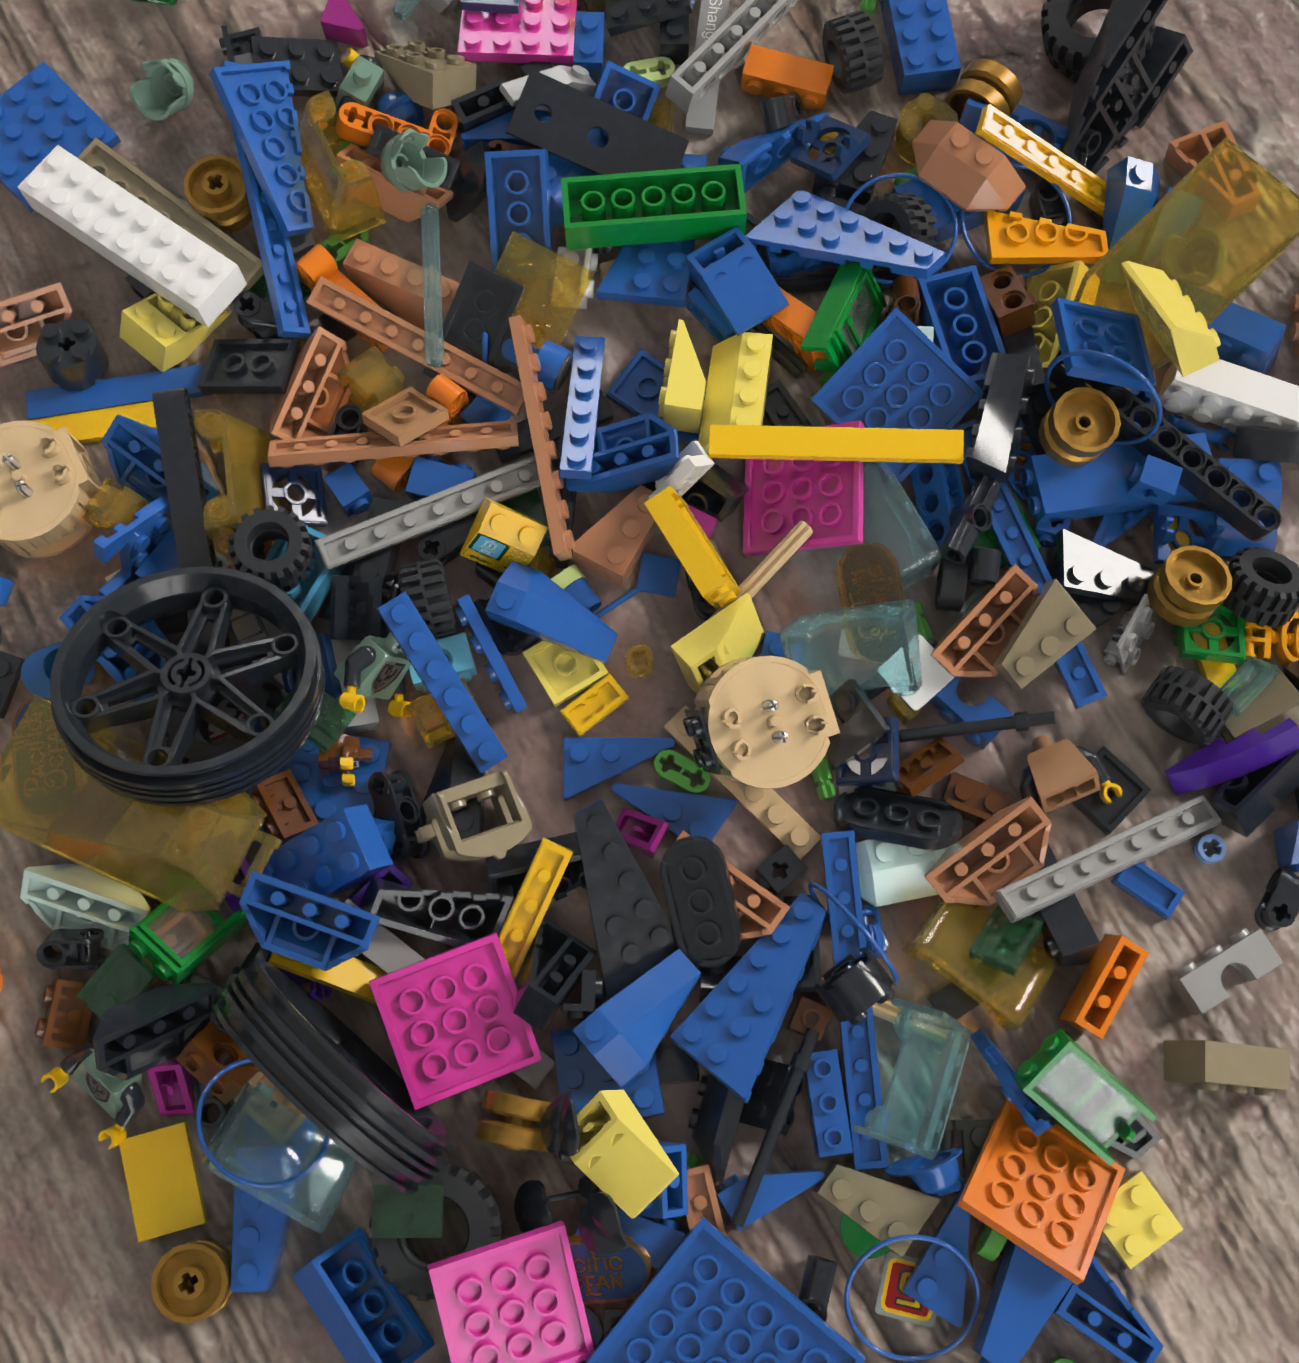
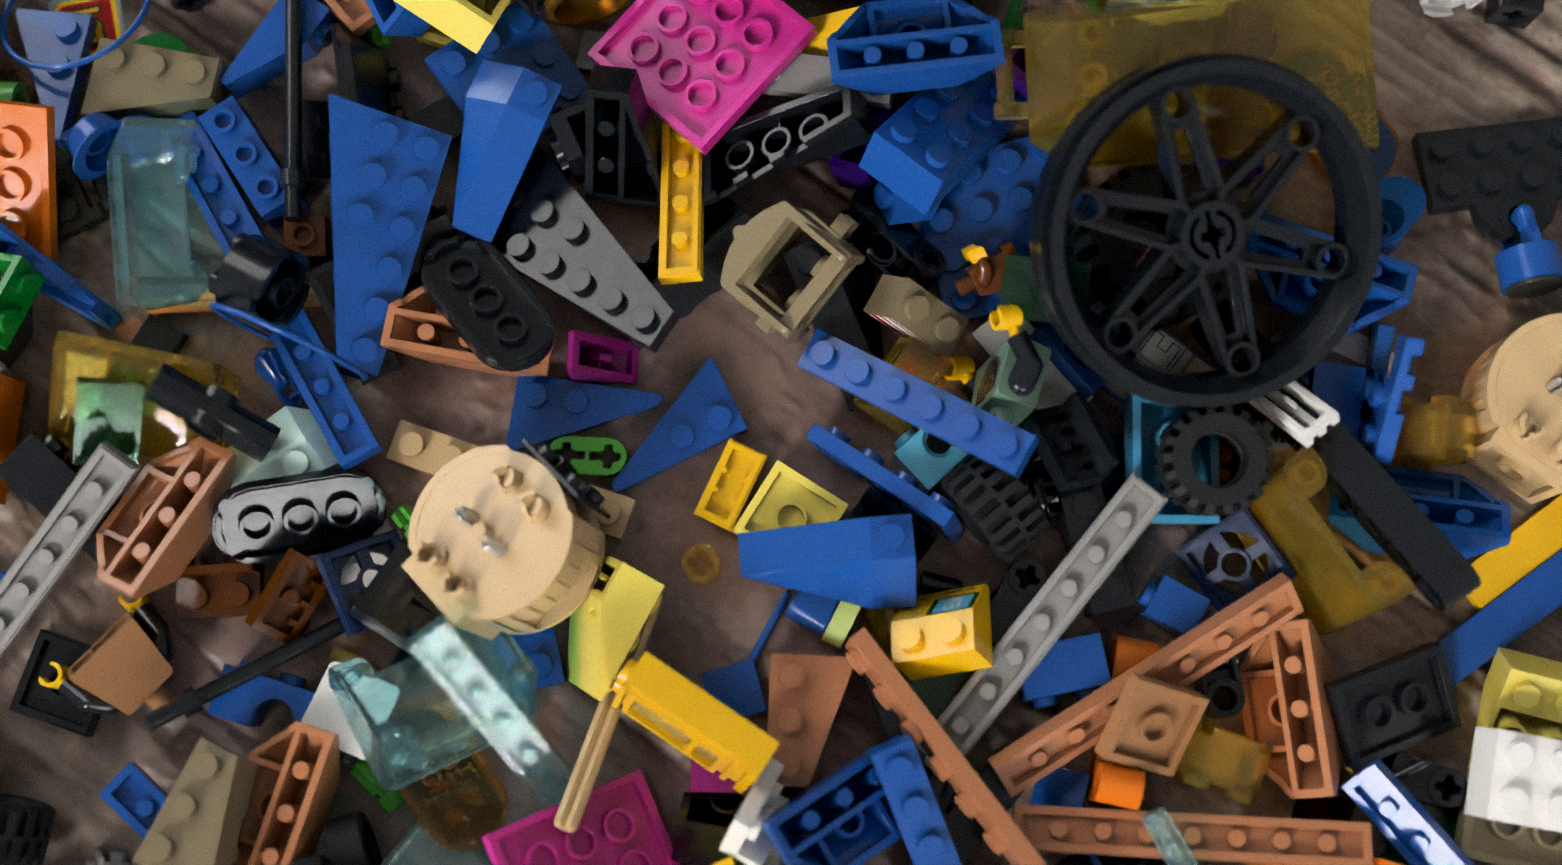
camera: 160 degrees right, 5 degrees up
reddish brown bracket [249,769,319,848] -> none
black brick [755,844,807,896] -> none
none -> black piece [144,363,281,462]
none -> clear light blue plate [406,613,573,809]
none -> dark tan brick [863,274,969,357]
none -> white tile [1247,380,1340,448]

